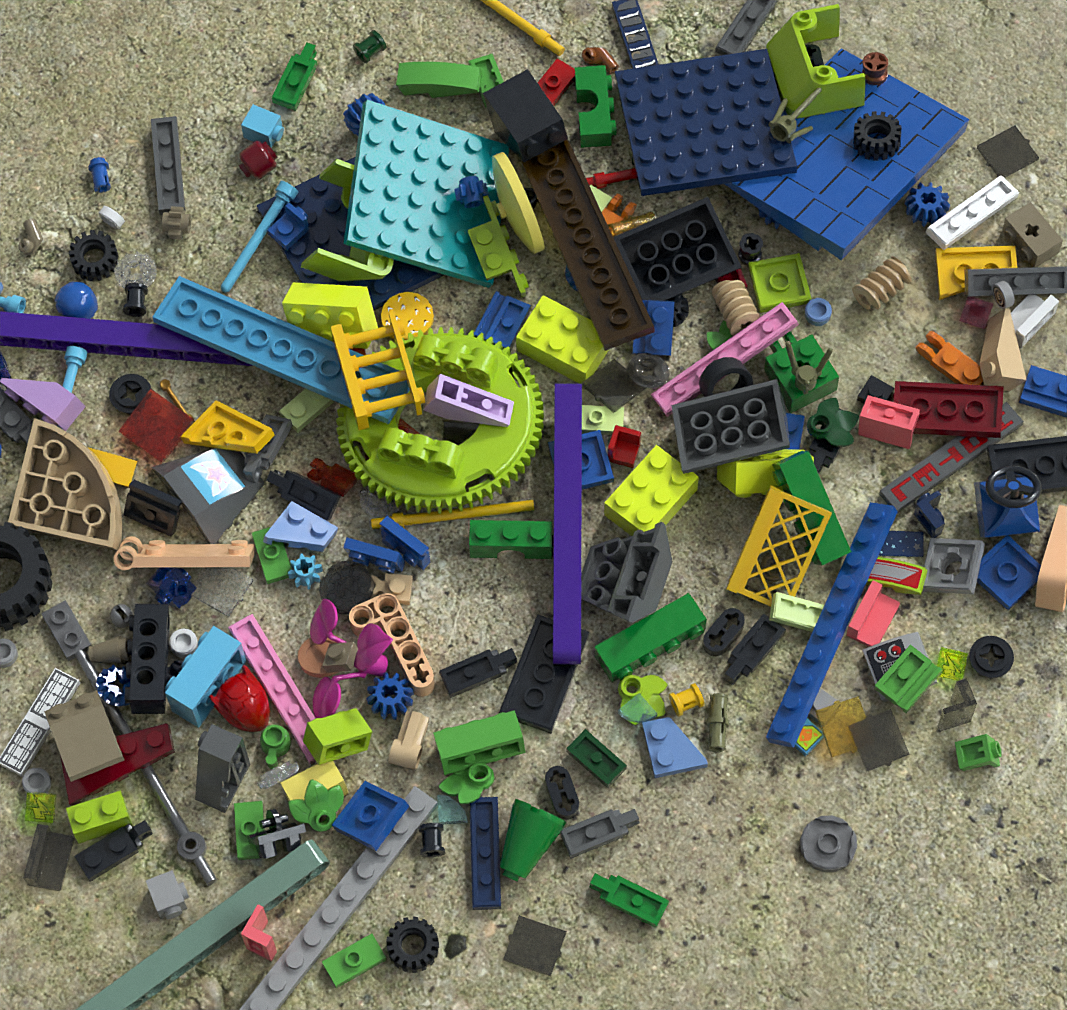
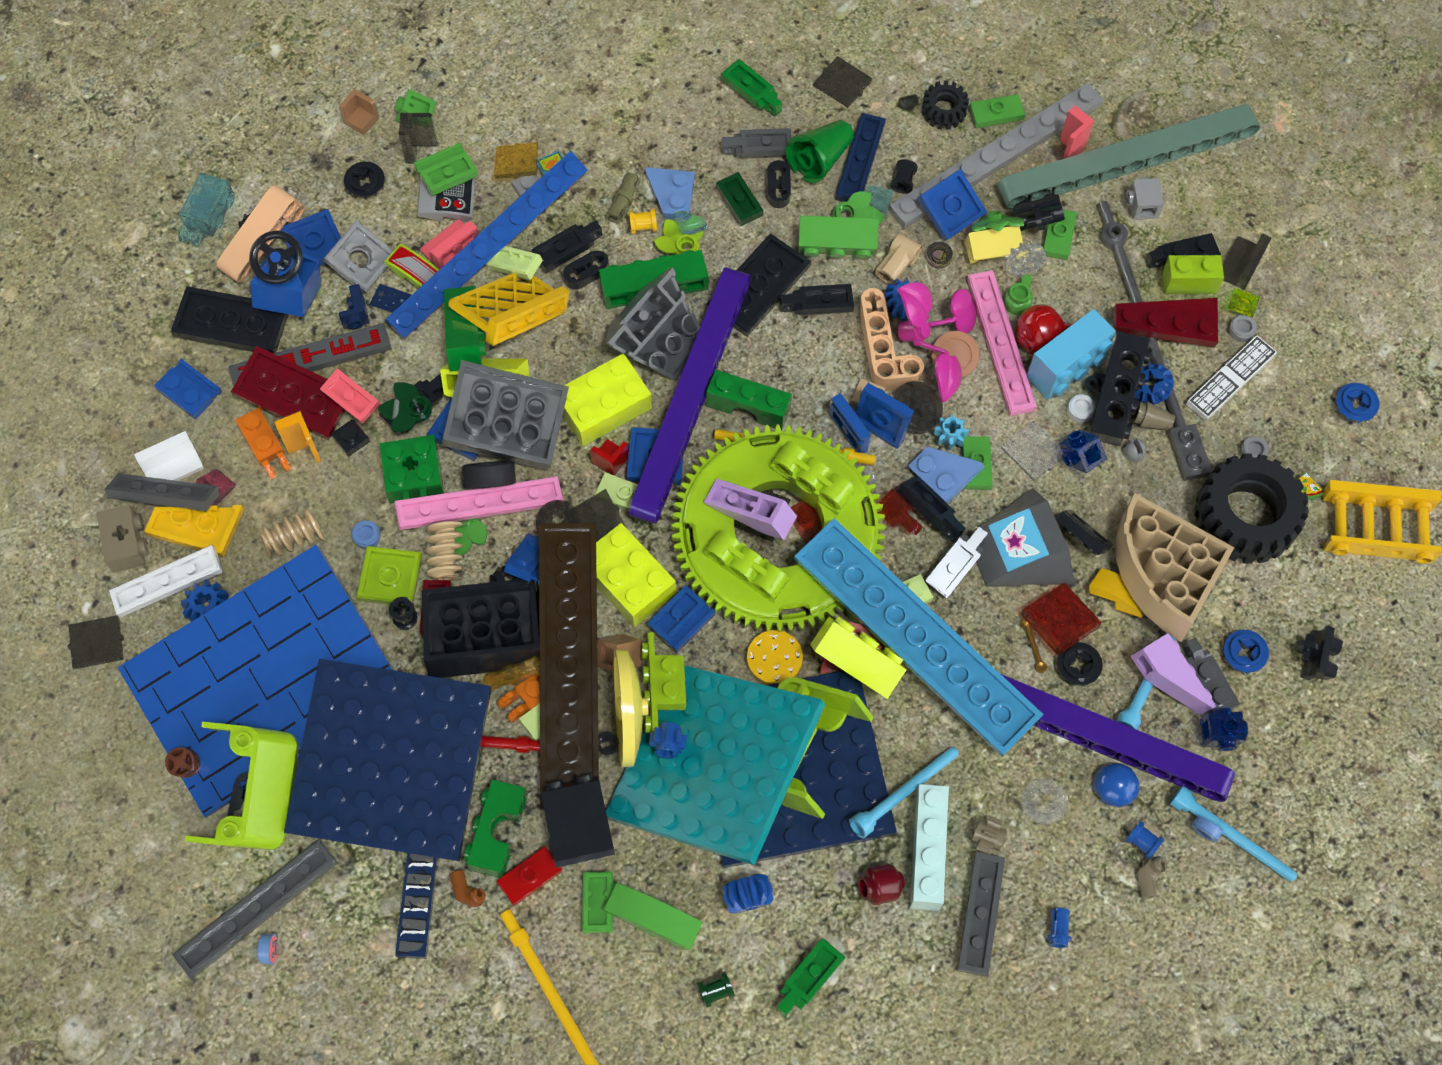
camera: 165 degrees left, 0 degrees up
dark tan slope [44,690,124,782] -> none
black tyre [69,230,119,282] -> none
white tile [98,206,125,229] -> none
light nougat hinge [114,536,255,570] -> none
black bush [123,283,148,317] -> none
yellow wing [180,400,275,454] -> none
dark grey wedge [195,724,251,813] -> none
medium azure brick [241,104,284,148] -> none
blue bracket [267,203,309,250] -> none
lime brick [303,708,372,765] -> none
dark tan plate [322,642,358,673] -> none
yellow fence [331,310,426,430] -> none
olive plant [769,88,821,143] -> none
olive plant [785,341,833,394] -> none
flat silver tile [800,815,857,872] -> none
clear smoke piece [848,709,910,772] -> none
black tyre [853,111,902,161] -> none
clear neon green tile [937,647,968,682] -> none
tan slope [979,308,1027,392] -> none
light grey tile [992,281,1015,309] -> none
none -> light orange panel [274,412,321,463]
none -> medium nougat panel [339,89,379,135]
none -> medium nougat panel [597,634,642,672]
none -> light aqua brick [910,784,949,911]
none -> clear smoke tile [926,242,953,269]
none -> blue bush [1125,821,1165,859]

